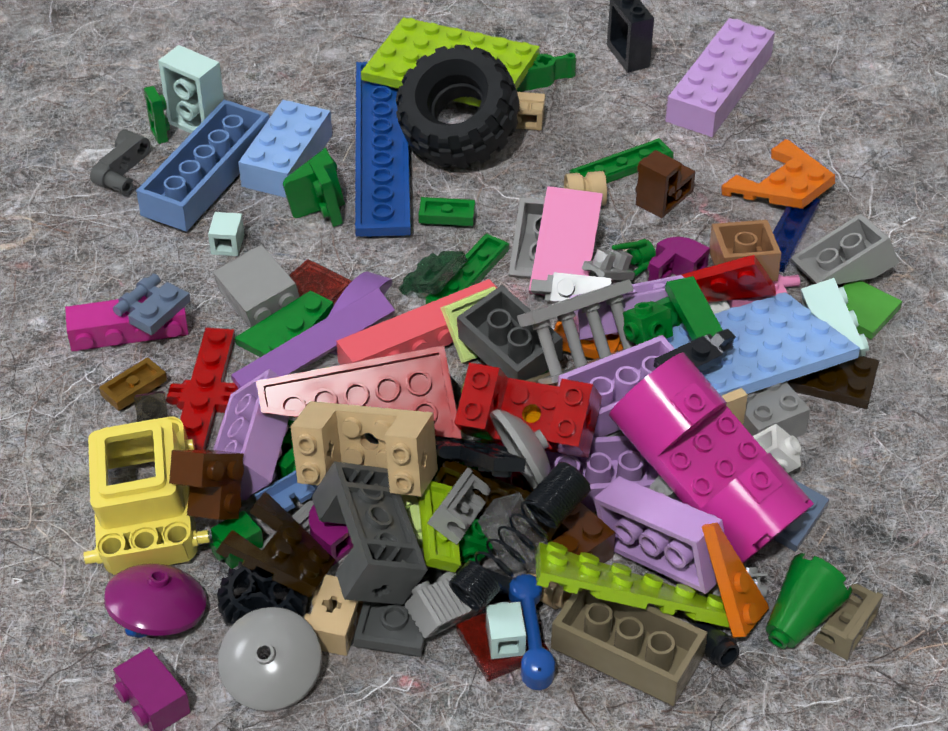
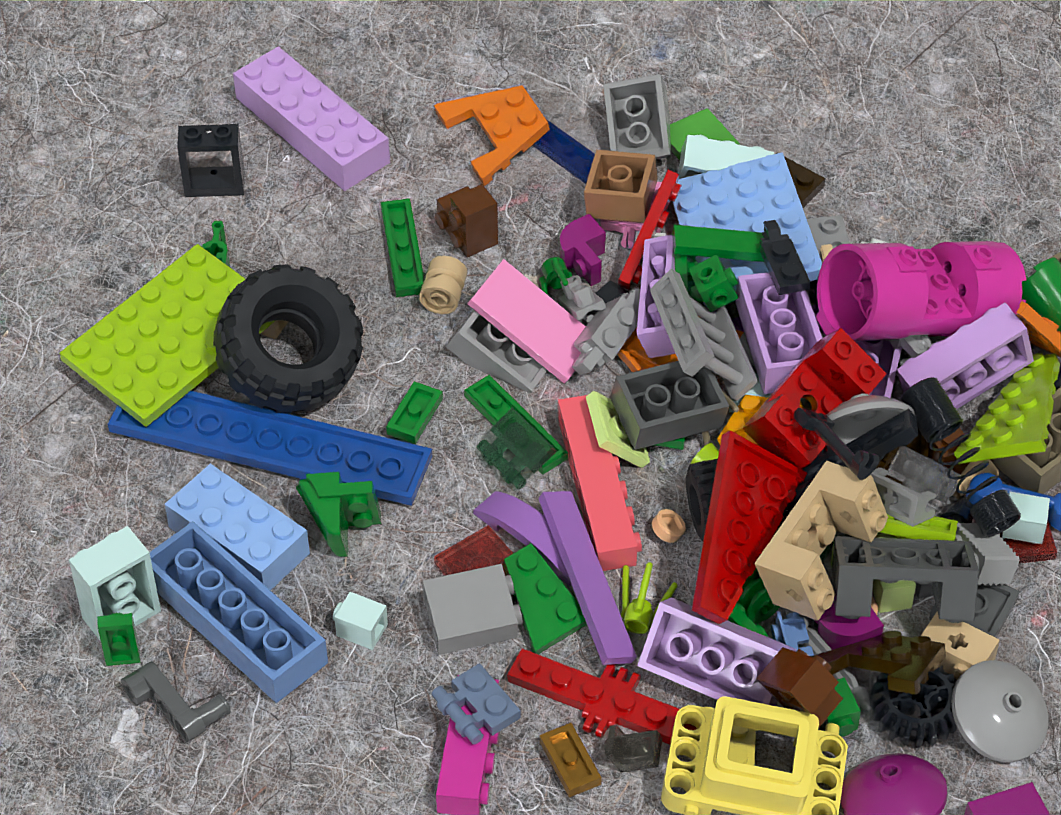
camera: 70 degrees left, 5 degrees up
none -> black hinge [794,408,879,480]

